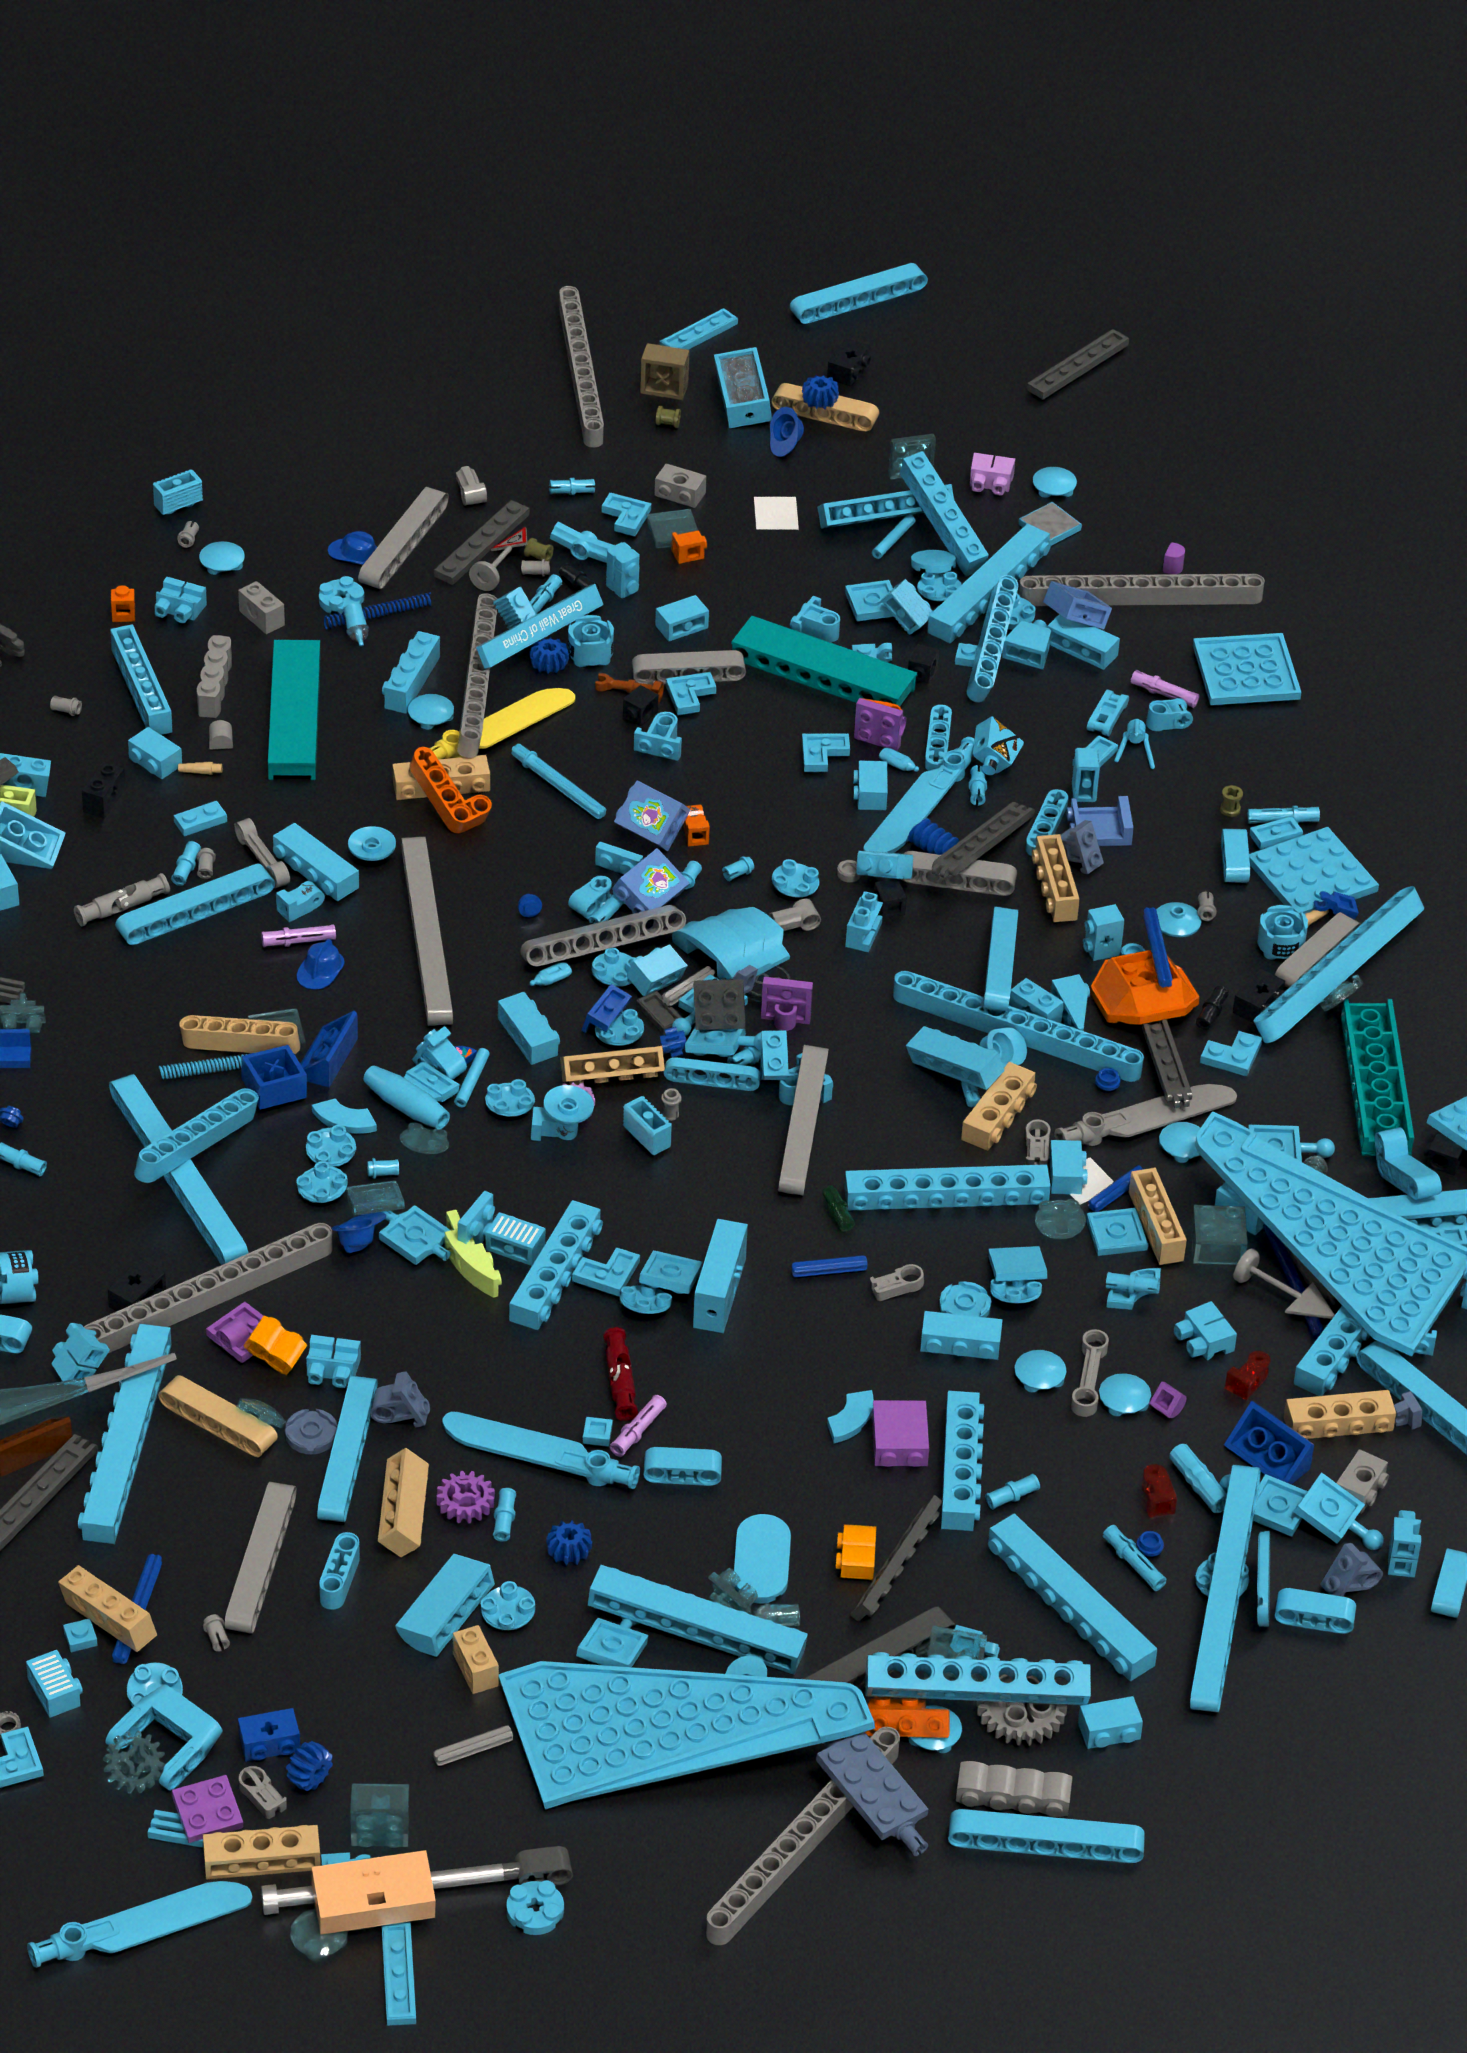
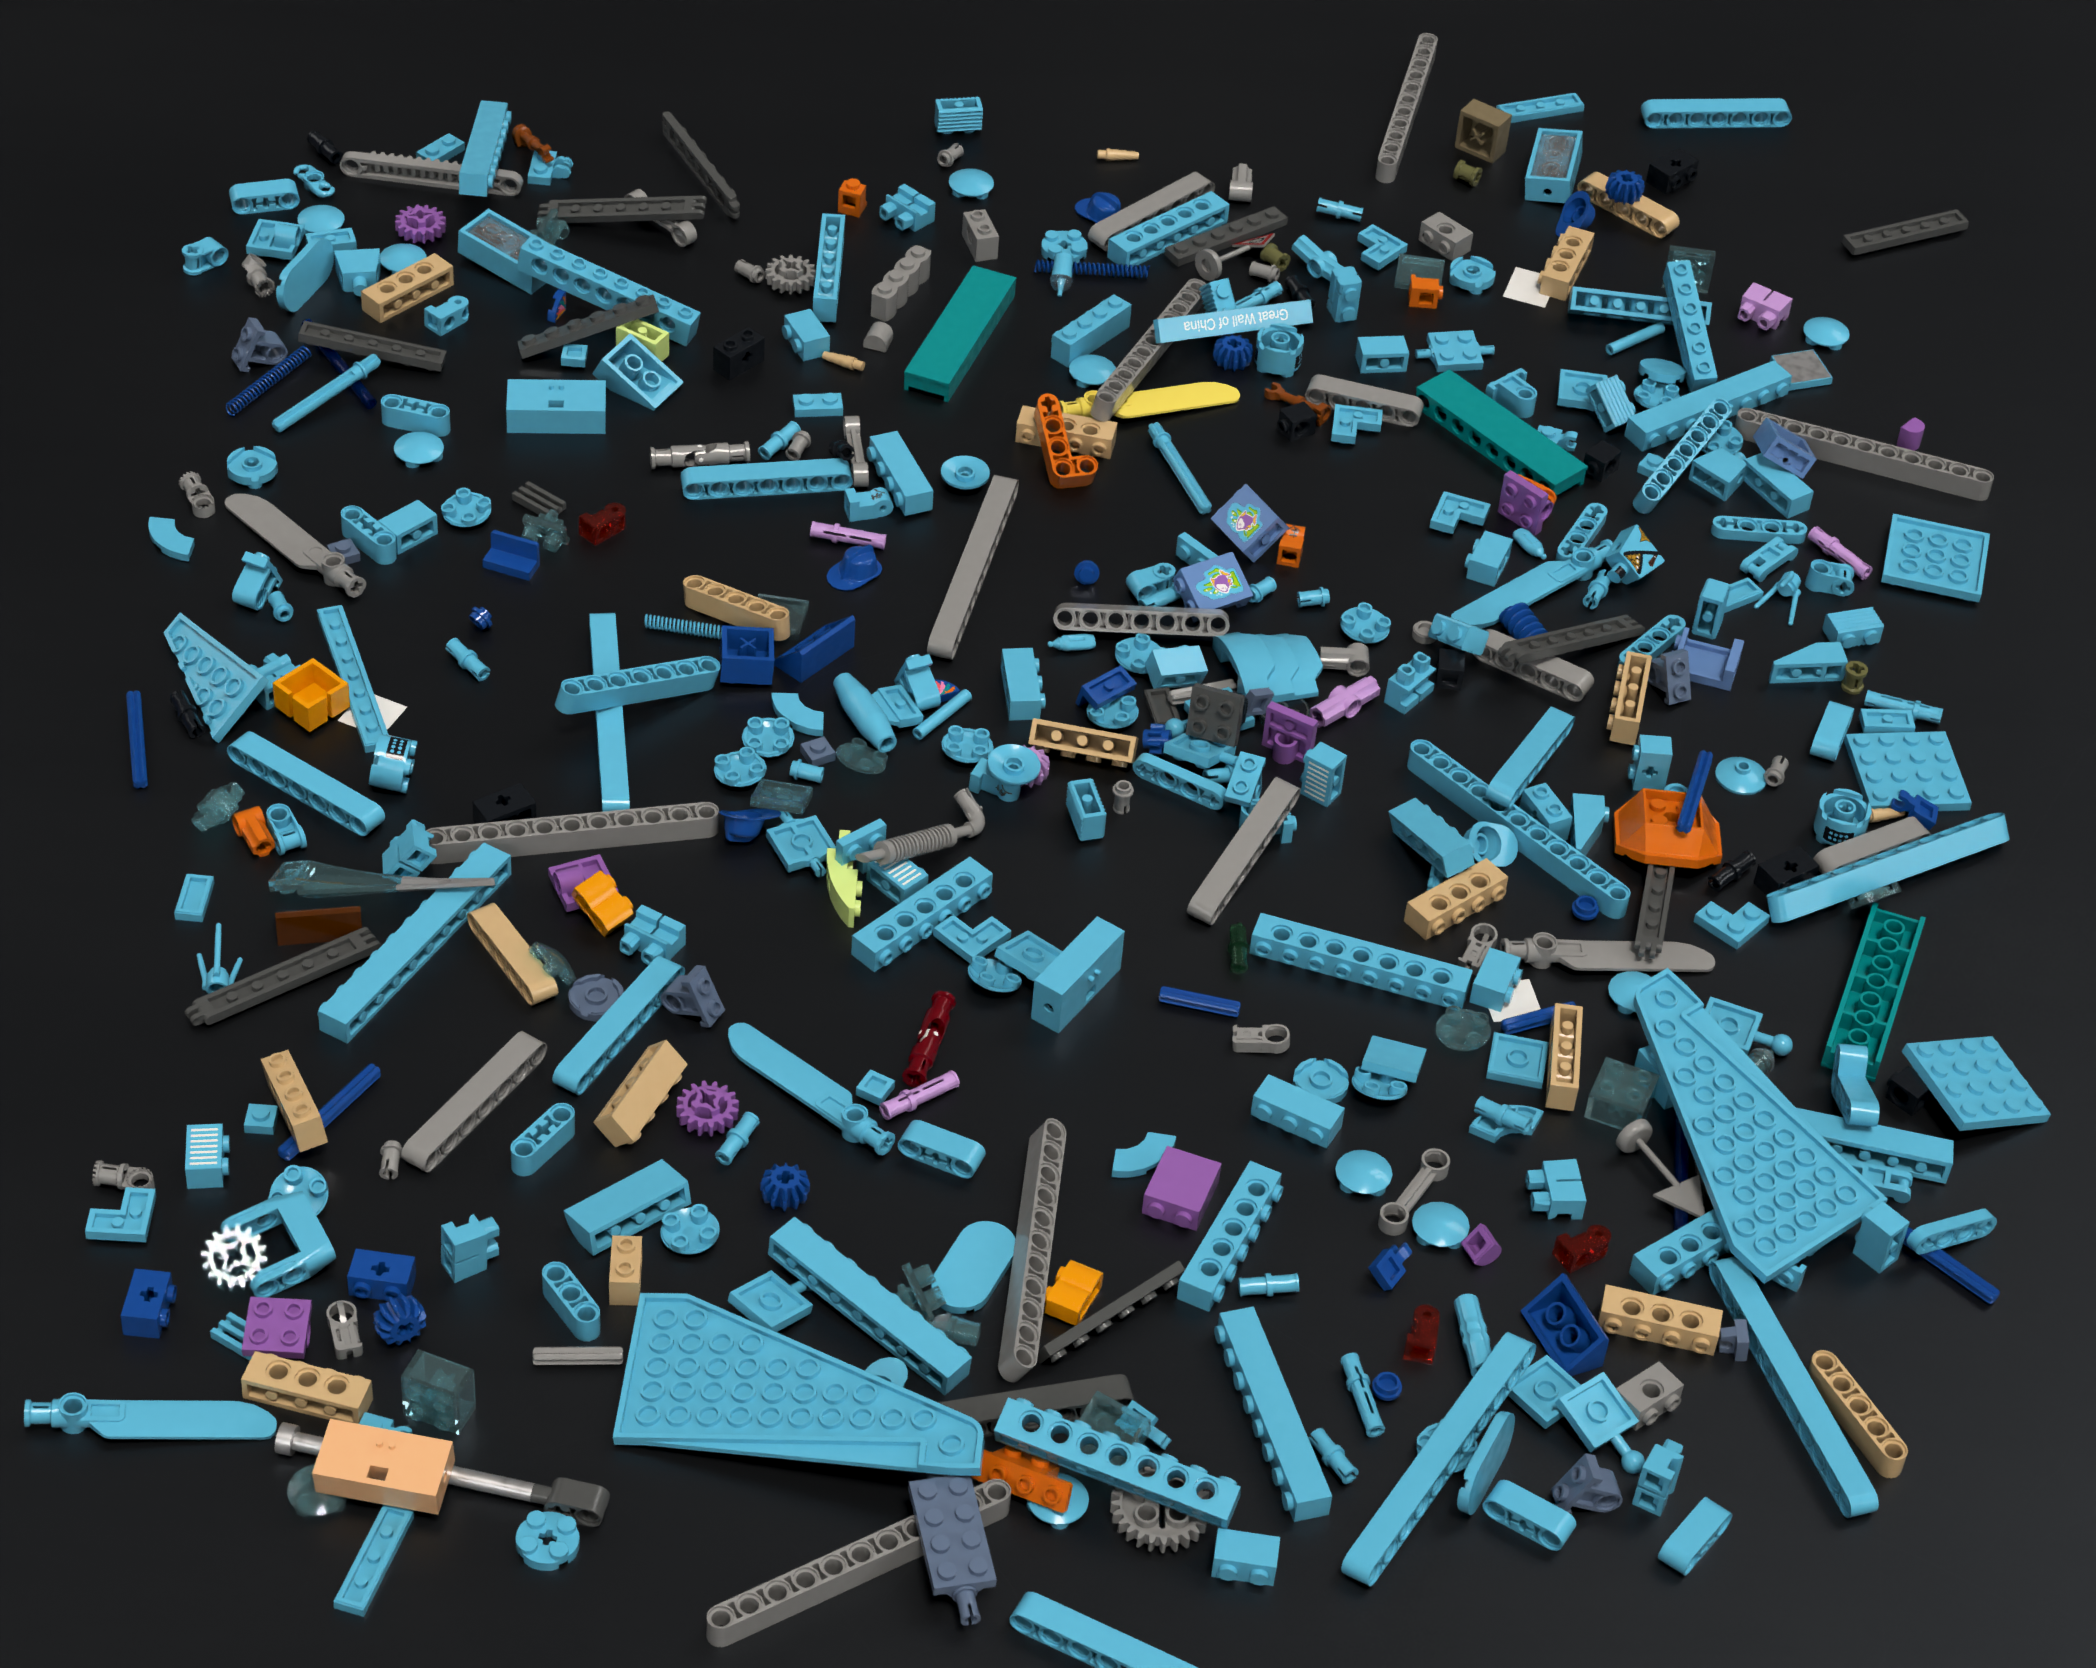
camera: 20 degrees right, 0 degrees up
medium azure pin [634,712,682,761] -> none
light grey brick [956,1761,1072,1818] -> none
none -> blue brick [120,1268,177,1339]
none -> medium azure hips [441,1214,499,1283]
none -> medium azure beam [542,1262,600,1342]
none -> clear red leg [579,503,626,546]
none -> light grey gear [765,255,816,294]
none -> sand blue plate [800,736,836,766]
none -> black pin [829,440,855,461]
none -> light grey piece [855,788,985,865]
none -> light grey beam [998,1118,1066,1383]
none -> tan animal [1097,148,1139,161]
none -> medium azure brick [1107,191,1230,271]
none -> medium azure brick [1300,741,1347,808]
none -> medium azure pin [1308,1428,1359,1484]
none -> lavender piece [1309,676,1380,728]
none -> blue plate [1368,1242,1412,1291]
none -> medium azure plate [1415,330,1495,372]
none -> medium azure plate [1449,256,1496,295]
none -> tan brick [1538,226,1595,301]
none -> medium azure beam [1711,516,1807,544]
none -> medium azure slope [1769,642,1848,683]
none -> medium azure brick [1822,607,1884,648]

